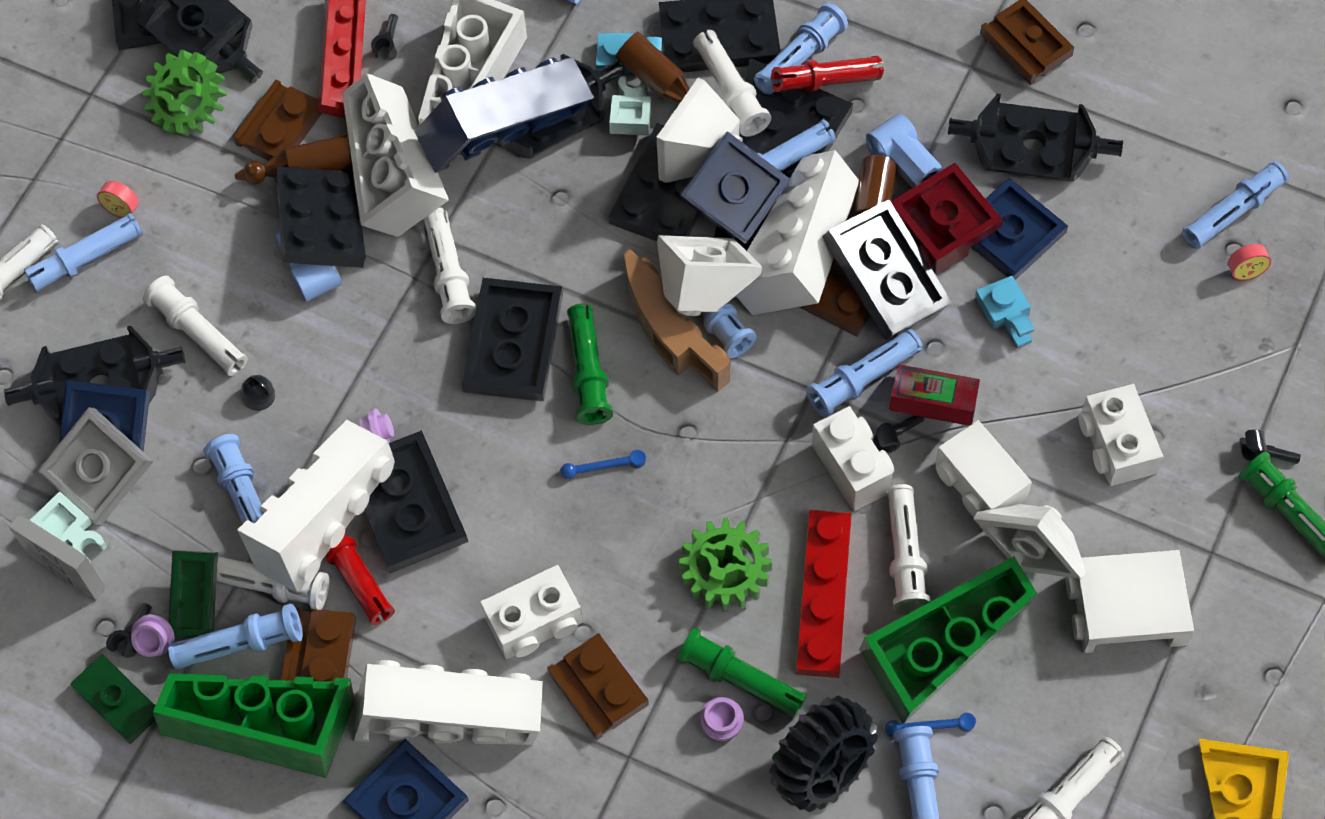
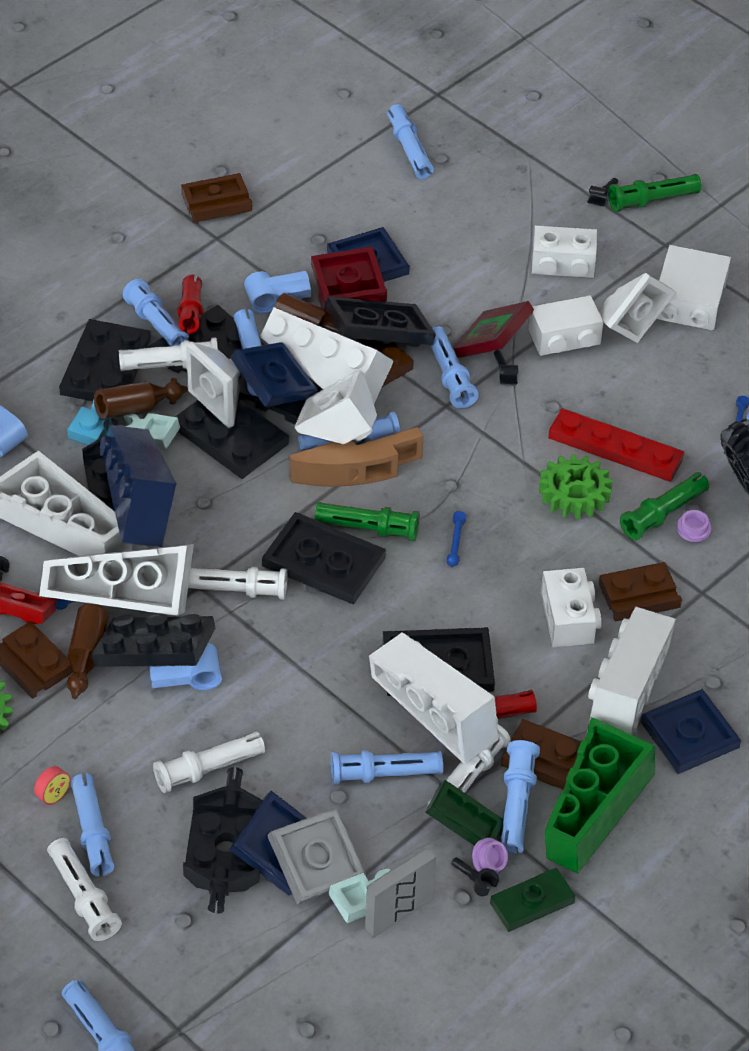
camera: 75 degrees left, 15 degrees down
black hinge [241,375,275,411] -> none
lavender plate [360,408,394,443] -> none
white brick [812,406,894,512] -> none
green wedge [859,556,1037,723] -> none
white pin [887,484,931,614] -> none
black plate [948,93,1123,181] -> none
medium azure plate [975,276,1034,348] -> none
tile [1227,244,1271,281] -> none

